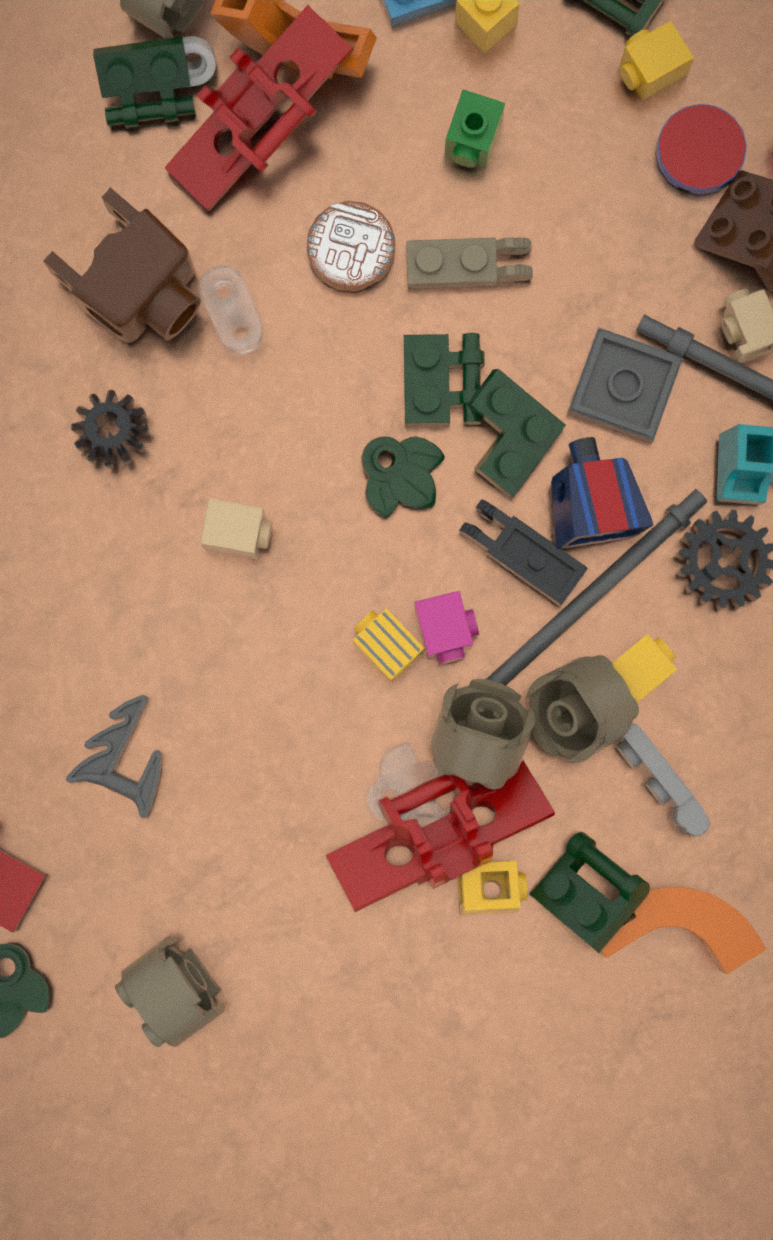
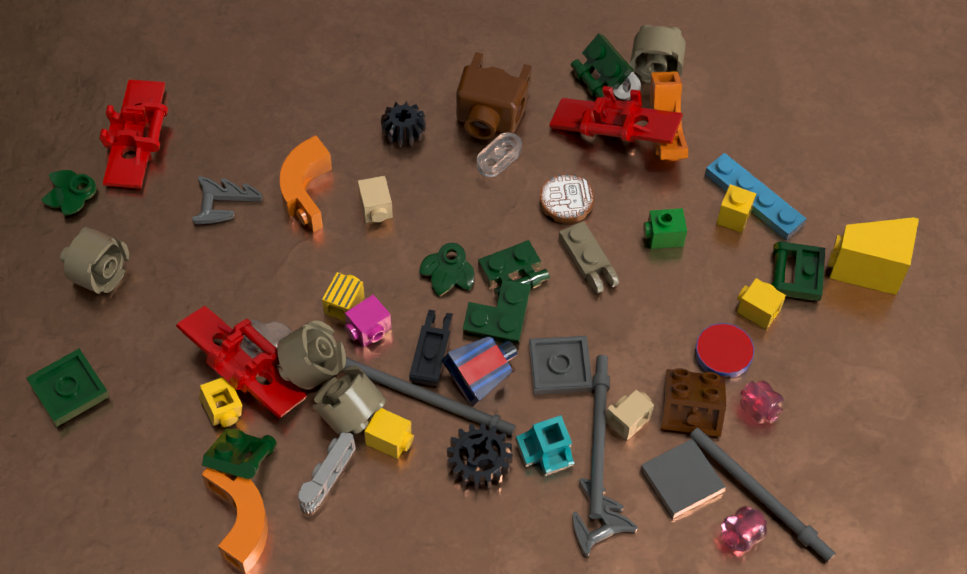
camera: 60 degrees right, 25 degrees down
none -> dark green plate [26,348,110,427]
none -> orange arch [279,135,332,232]

